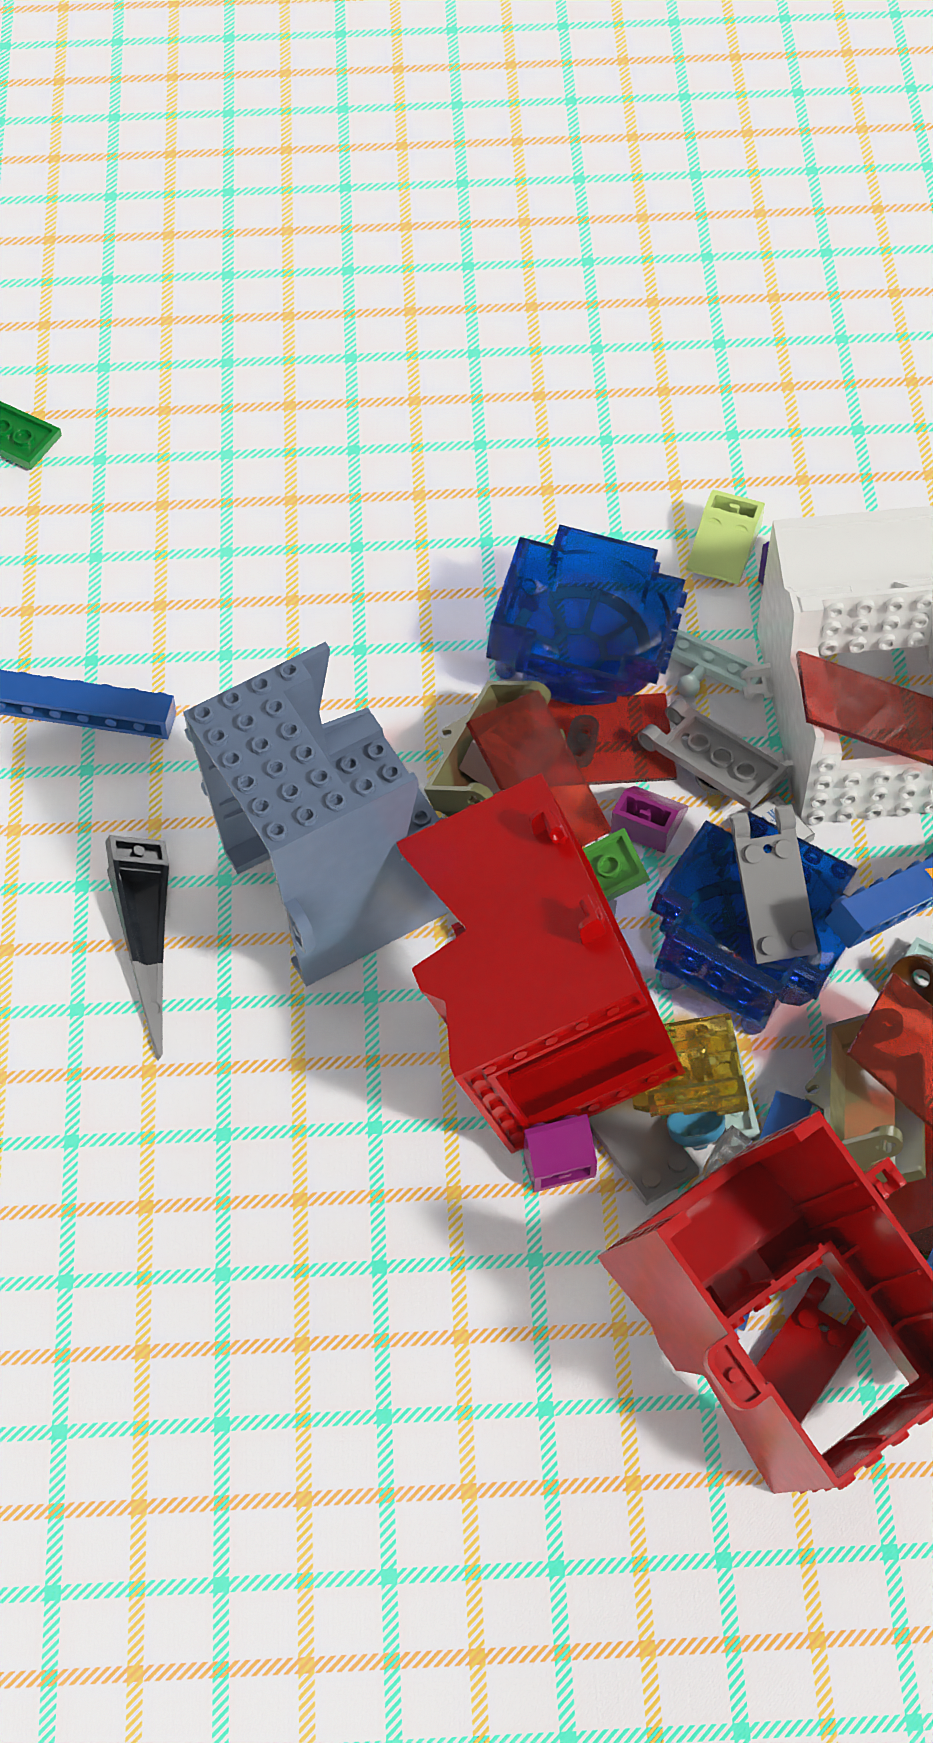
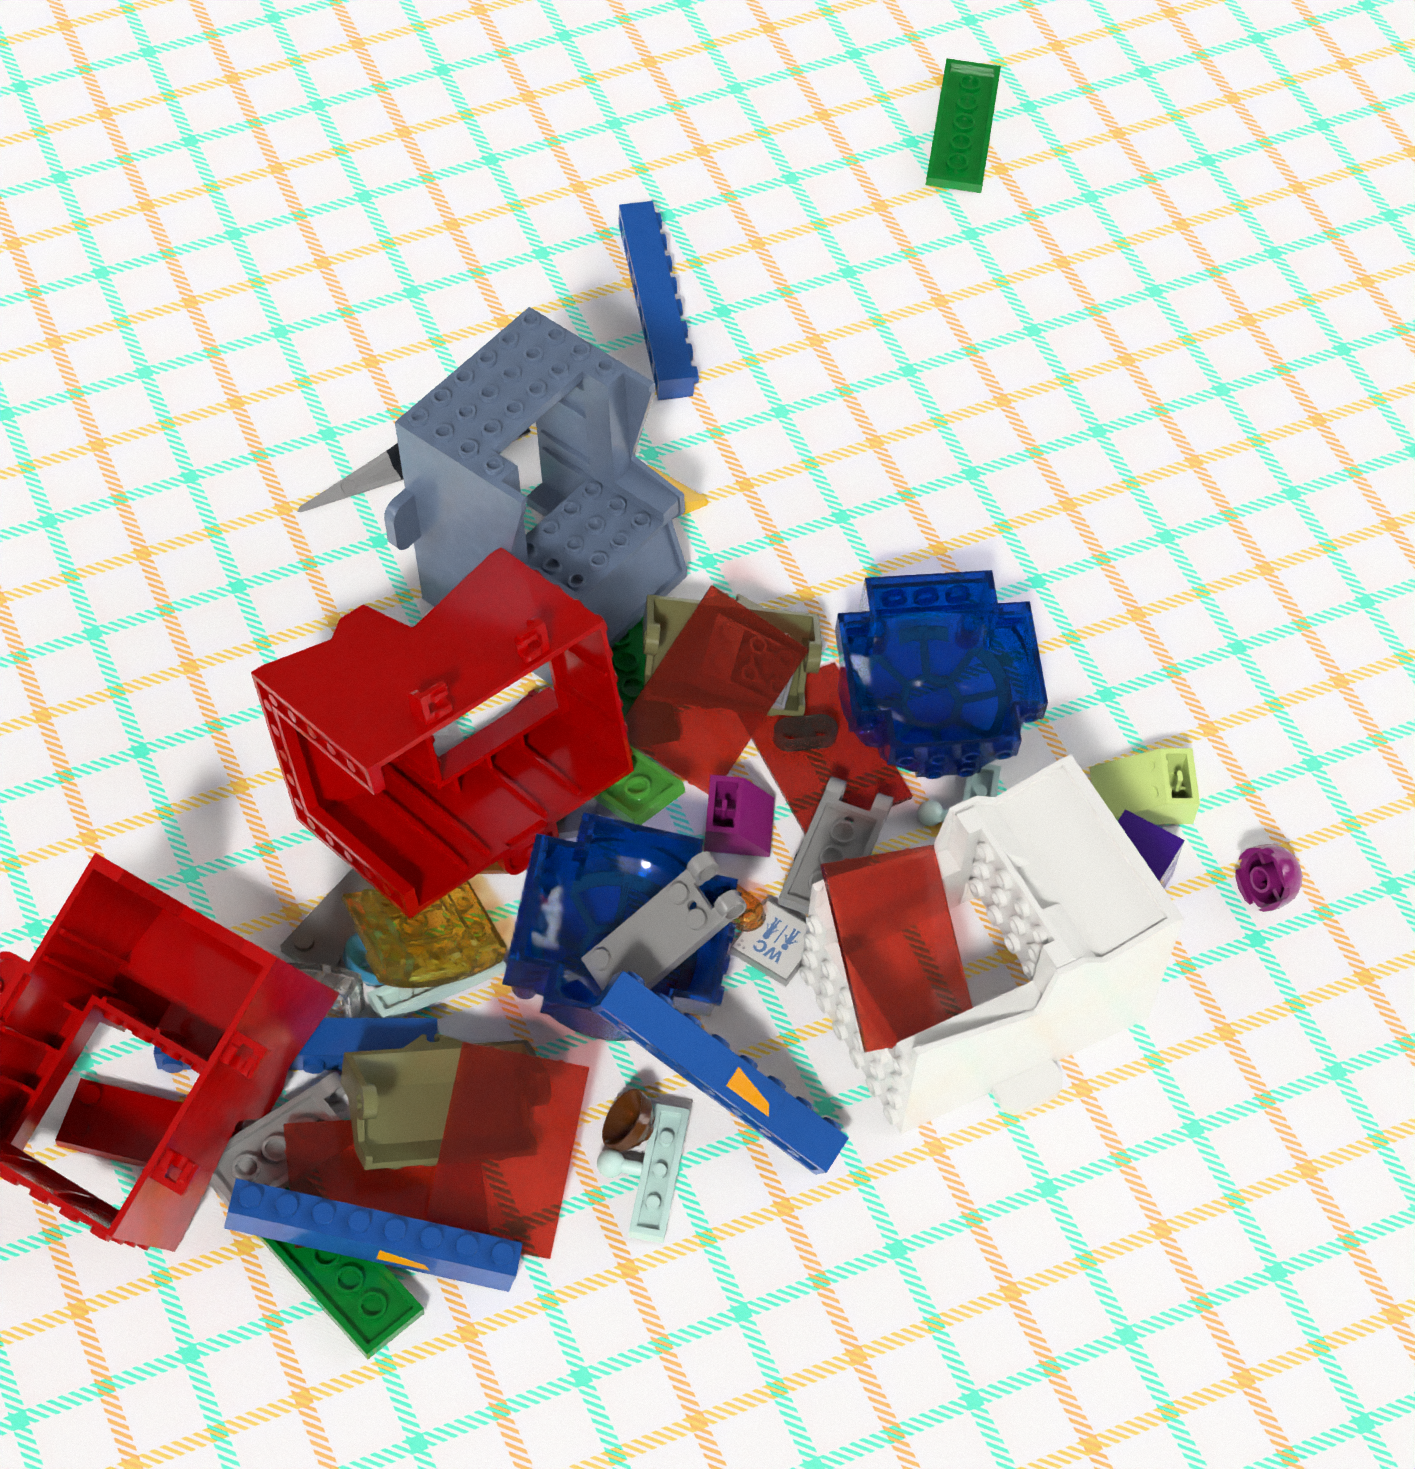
camera: 65 degrees right, 0 degrees up
magenta slope [523,1114,597,1193] -> none
none -> magenta cylinder [1235,844,1303,912]

